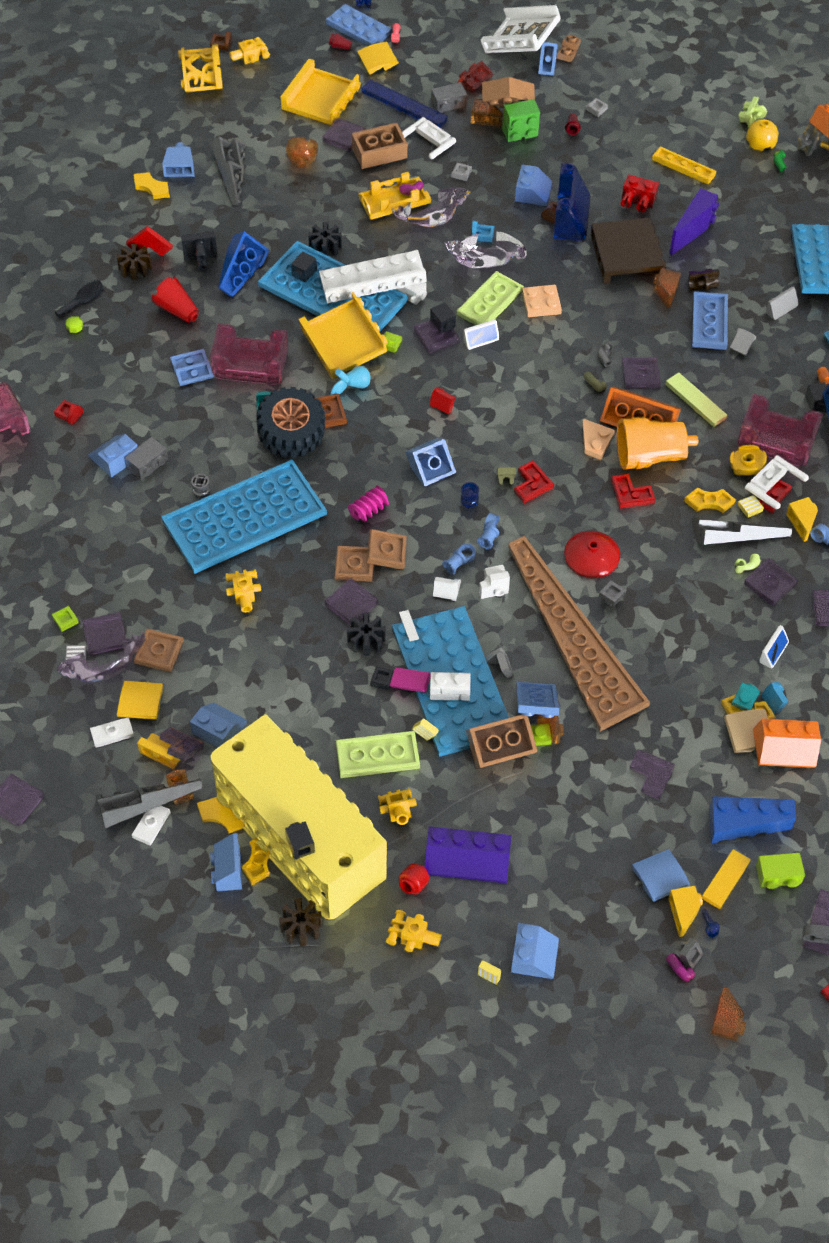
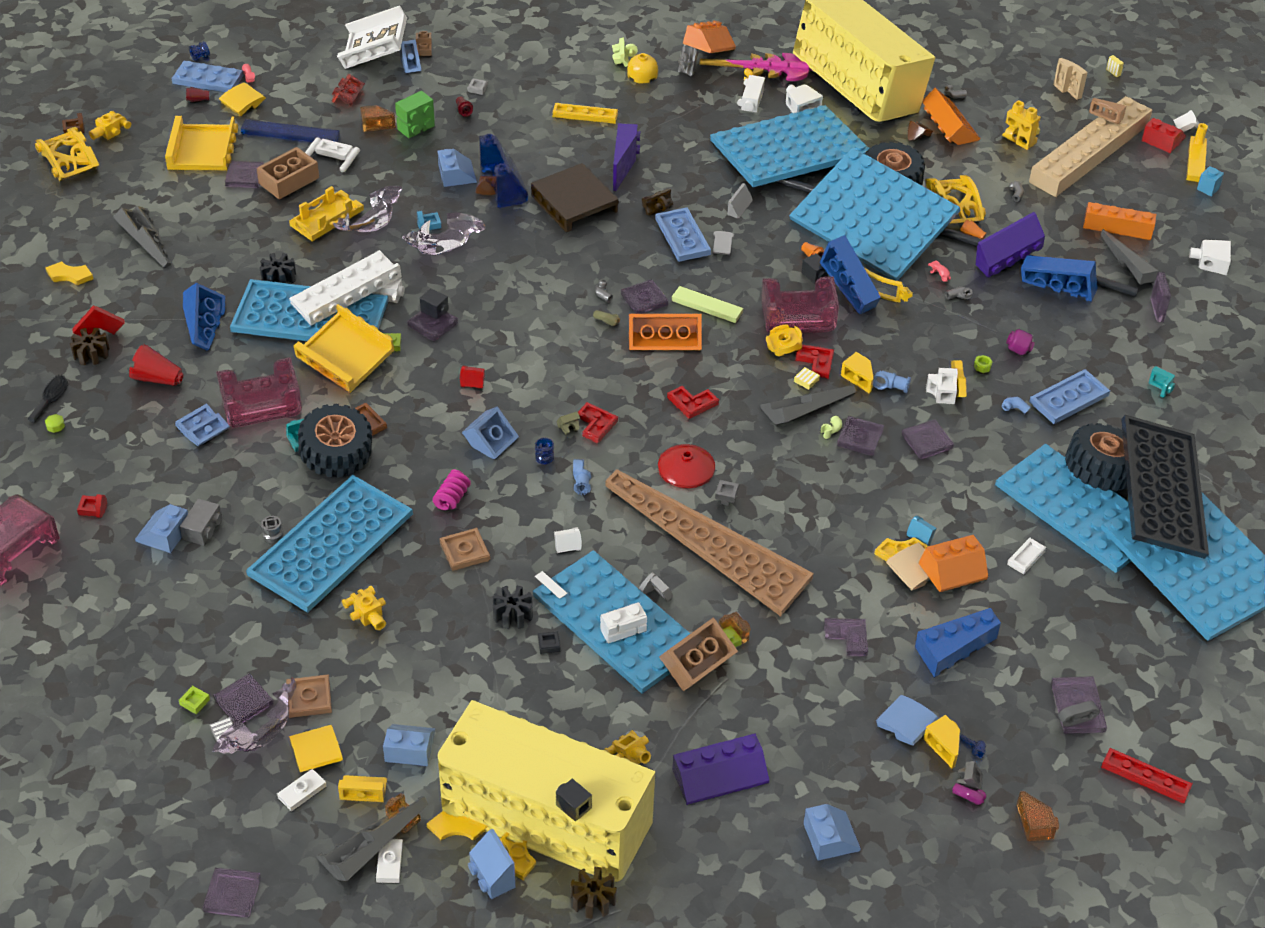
camera: 25 degrees left, 10 degrees down
tile [159,727,204,762] -> none
medium blue torso [162,142,195,177] -> none
black plate [181,231,217,271] -> none
clear orange cylinder [286,137,318,168] -> none
black brick [291,251,317,282] -> none
clear purple tile [325,578,378,625] -> none
medium azure piece [330,366,371,395] -> none
yellowish green tile [336,731,420,778] -> none
medium nougat tile [367,529,407,570] -> none
yellow piece [386,910,442,952] -> none
dark pink tile [390,667,431,693] -> none
magenta arm [399,180,424,195] -> none
red head [399,863,429,895] -> none
light yellow tile [412,719,439,741] -> none
flat silver brick [431,82,467,113] -> none
medium blue connector [442,543,475,575] -> none
light grey tile [451,163,472,181] -> none
yellowish green tile [457,271,524,325] -> none
slope [463,320,499,349] -> none
light yellow tile [478,961,501,985] -> none
white brick [479,565,510,599] -> none
medium nougat brick [482,77,535,108] -> none
medium blue plate [516,682,559,718] -> none
light nougat plate [522,285,562,317] -> none
light nougat wing [582,419,615,460] -> none
light orange torso [617,417,698,470] -> none
red brick [620,174,659,212] -> none
clear orange slope [654,268,681,308] -> none
yellow tile [684,488,736,513] -> none
yellow tile [702,849,751,909] -> none
teal bracket [732,682,760,711] -> none
white plate [745,455,809,510] -> none
lime piece [756,853,805,889] -> none
slope [759,625,789,668] -> none
green arm [774,150,787,172] -> none

